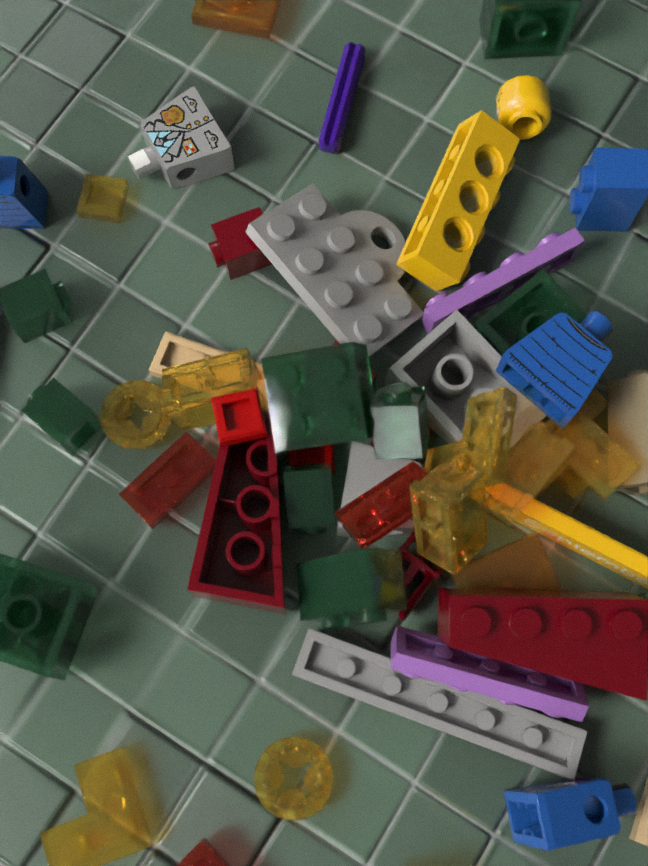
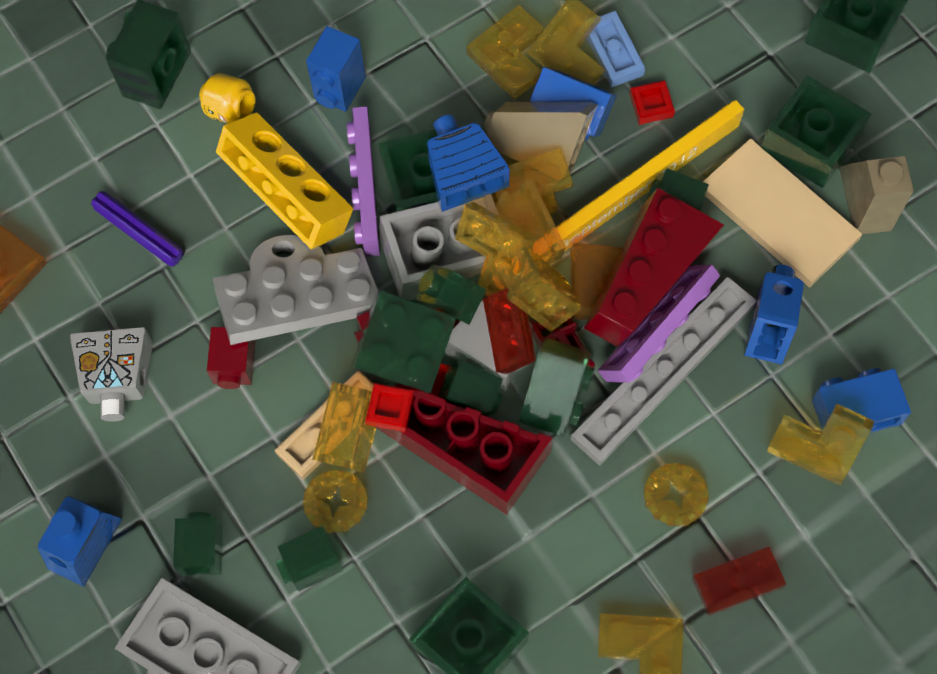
camera: 65 degrees left, 5 degrees down
clear yellow tile [76,174,129,223] -> none
clear red plate [119,431,216,529] -> none

